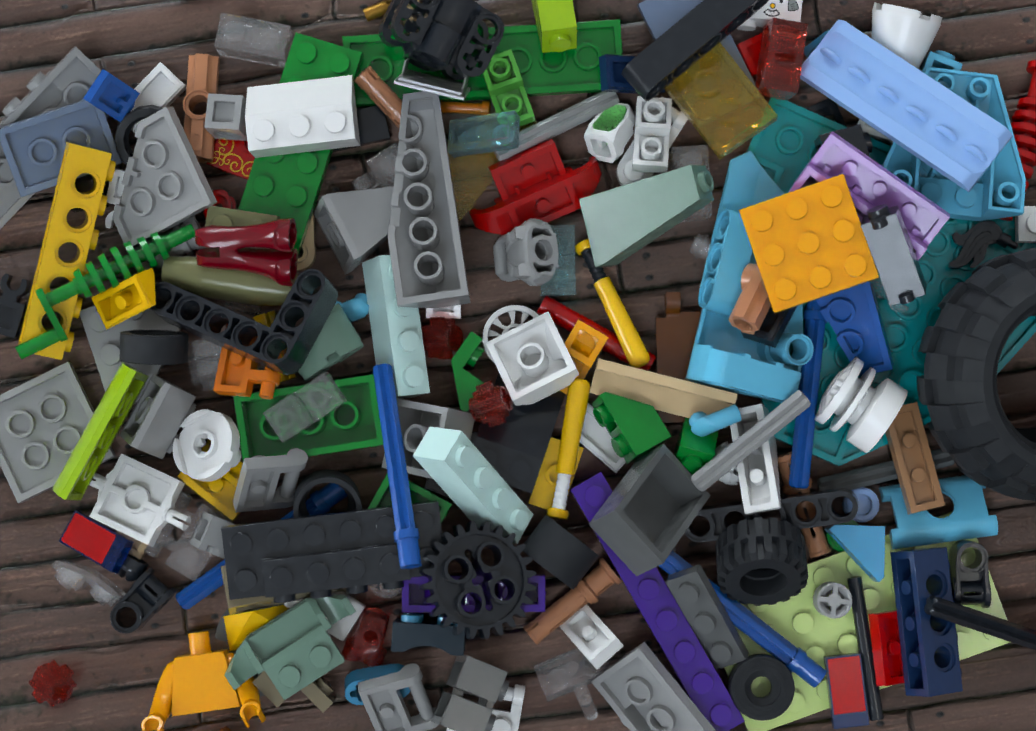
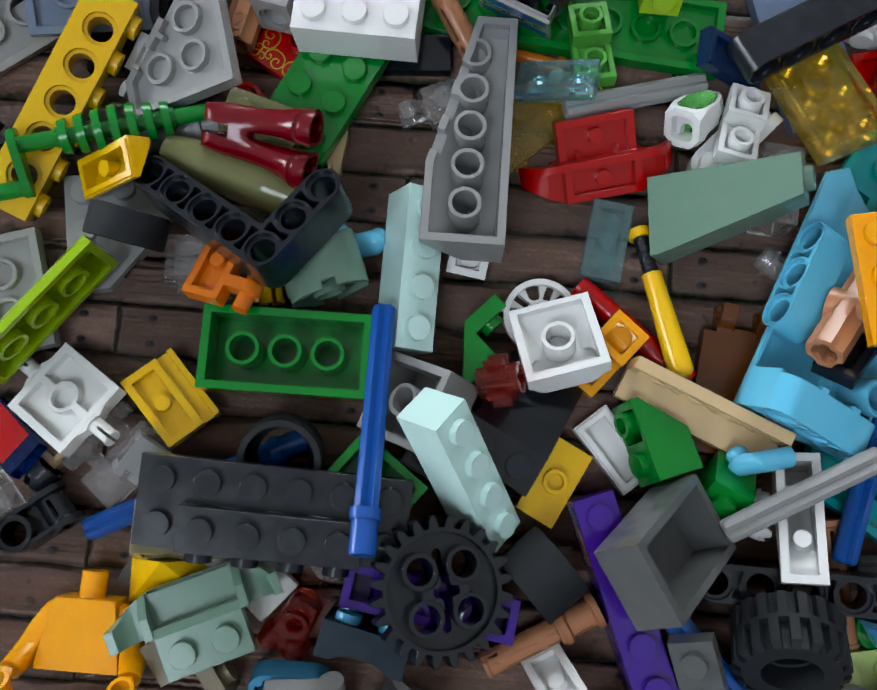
camera: 10 degrees right, 5 degrees down
light grey slope [119,374,196,459] -> none
white plate [172,409,241,482] -> none
light grey plate [233,448,308,513] -> none
clear slope [263,371,347,443] -> none
light grey slope [314,186,394,275] -> none
clear red gear [422,317,463,359] -> none
light grey piece [493,218,559,286] -> none
yellow piece [547,378,590,520] -> none

